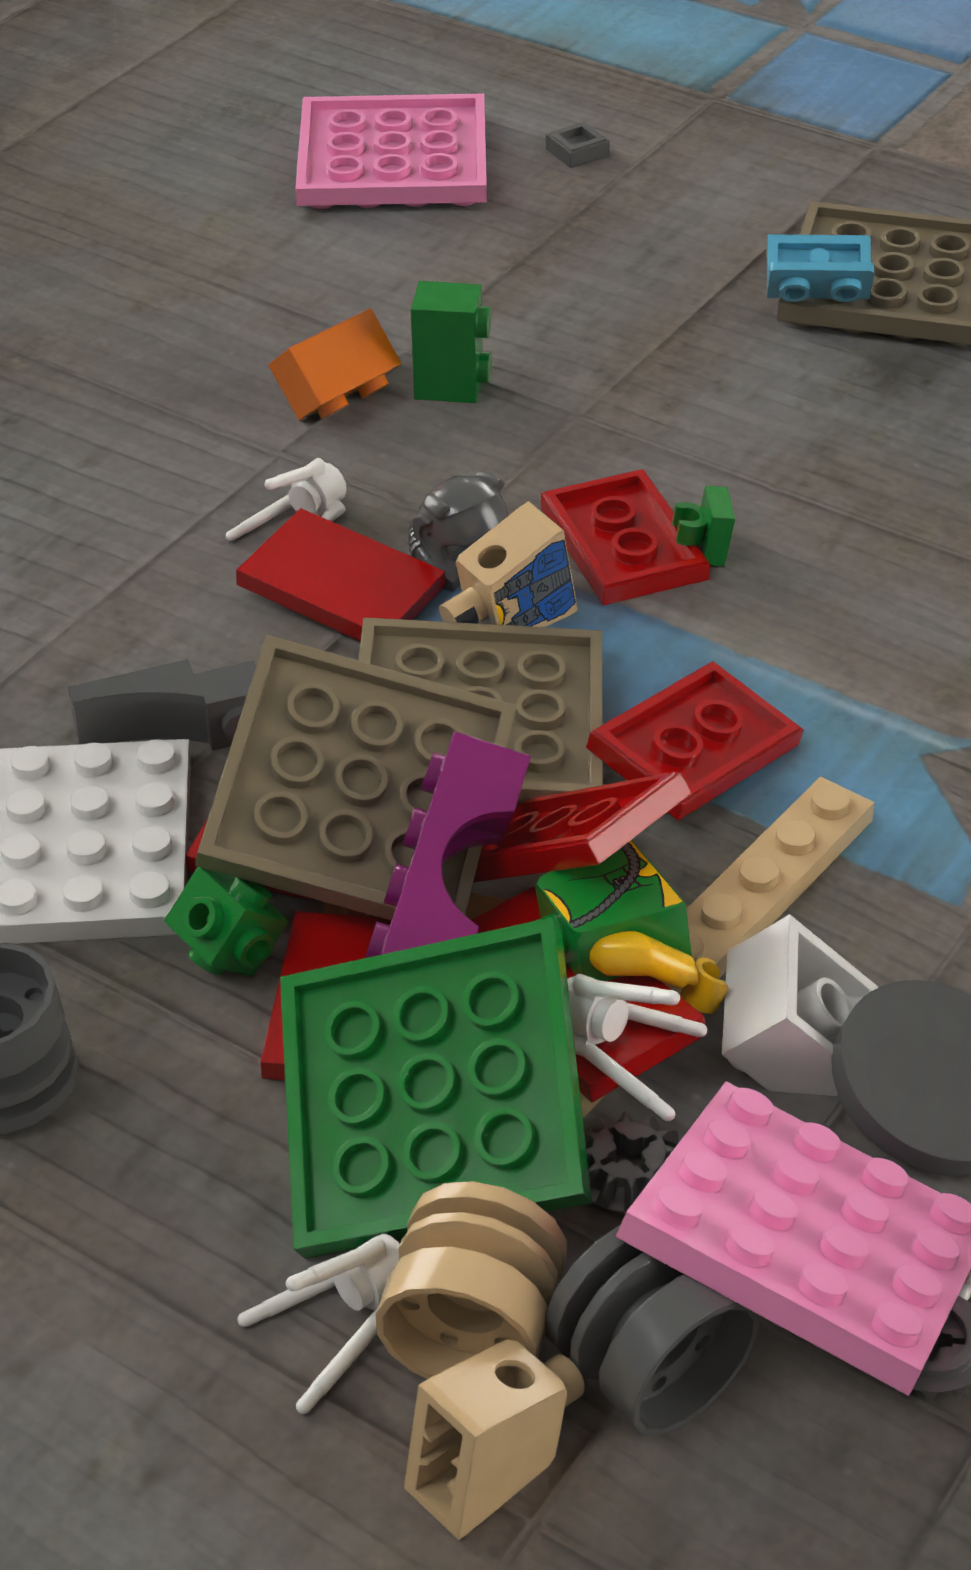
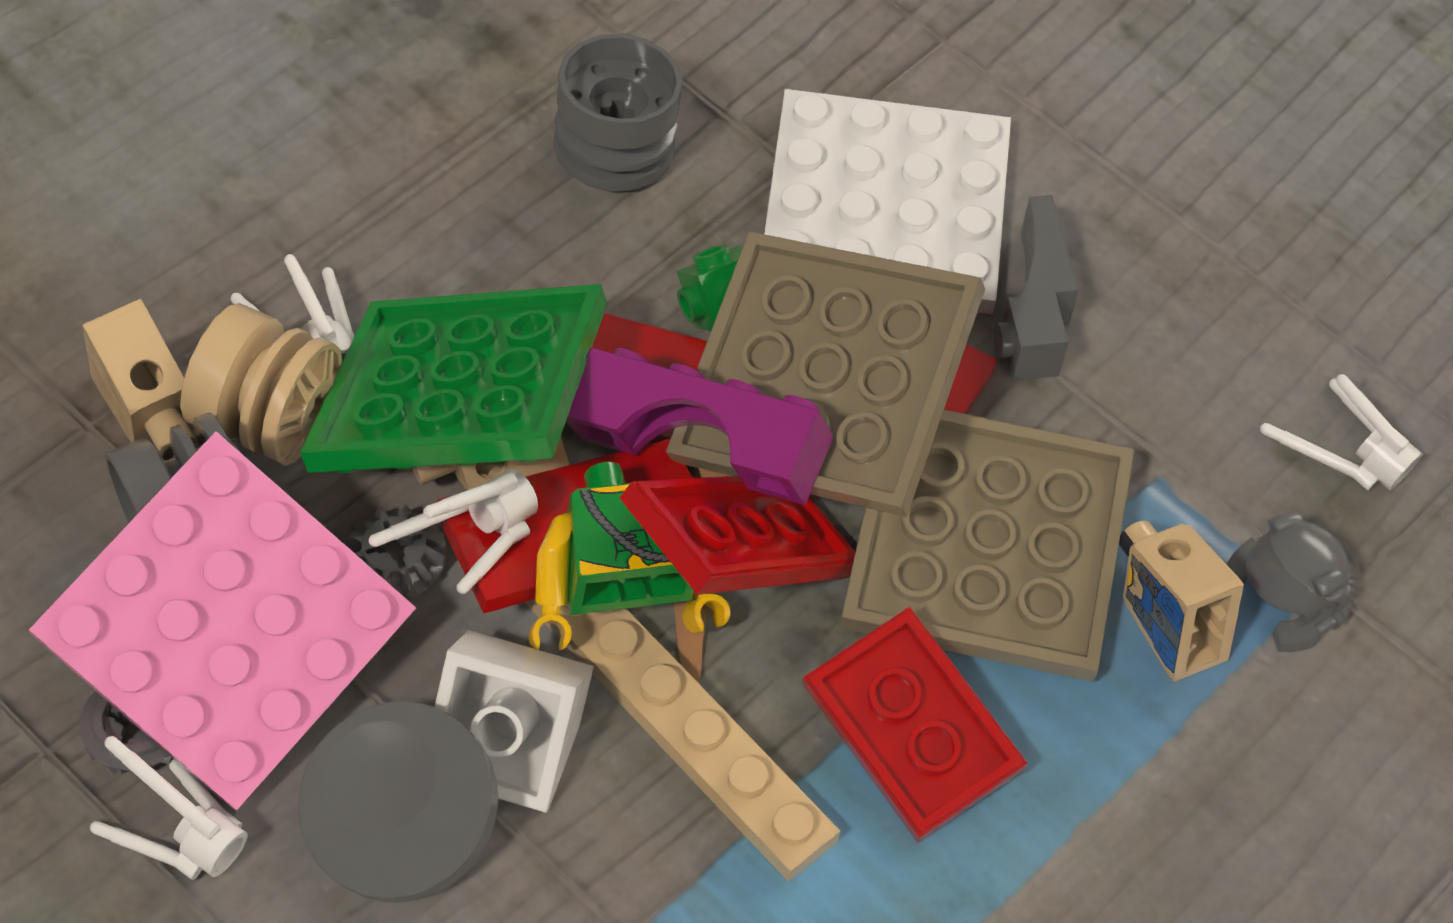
camera: 95 degrees right, 15 degrees up
red tile [236,508,446,641] -> none
red tile [541,469,710,605] -> none
green tile [672,485,735,566] -> none

